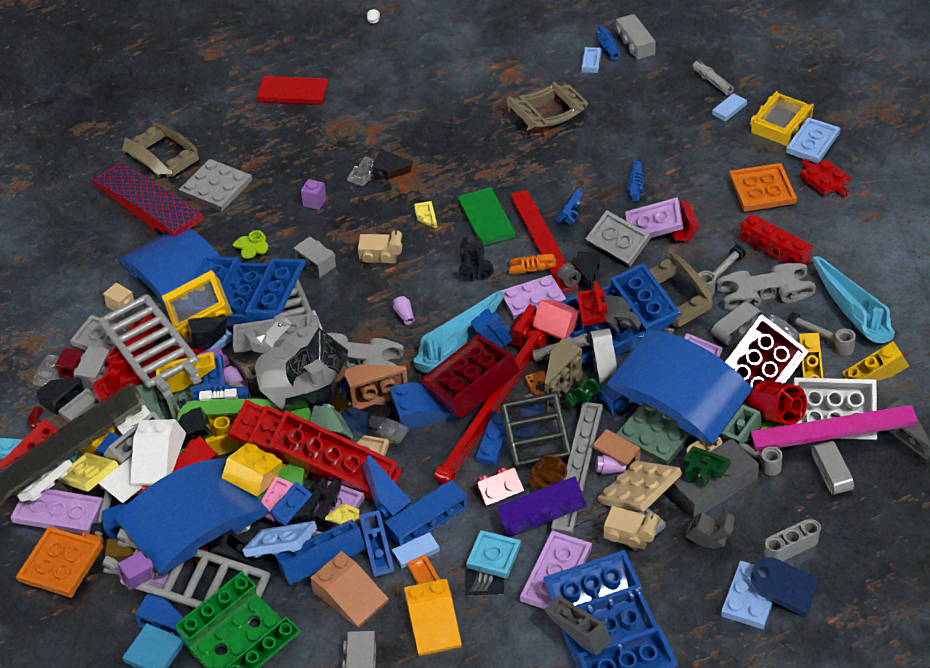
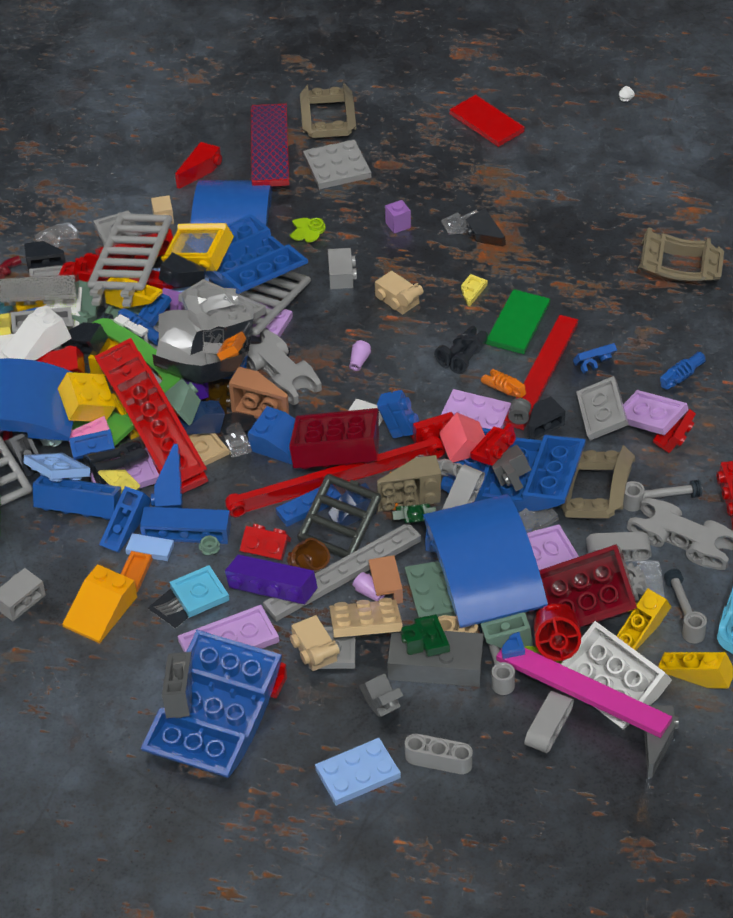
camera: 40 degrees right, 0 degrees up
dark red brick [56,348,83,378] -> none
light grey brick [73,346,110,389] -> none
nougat slope [310,551,389,628] -> none
medium azure piece [413,291,504,373] -> none
dark blue tile [750,557,818,617] -> none
none -> red slope [175,142,222,189]
none -> sand green plate [199,535,220,555]
none -> orange plate [217,332,246,361]
none -> blue tile [502,632,525,659]

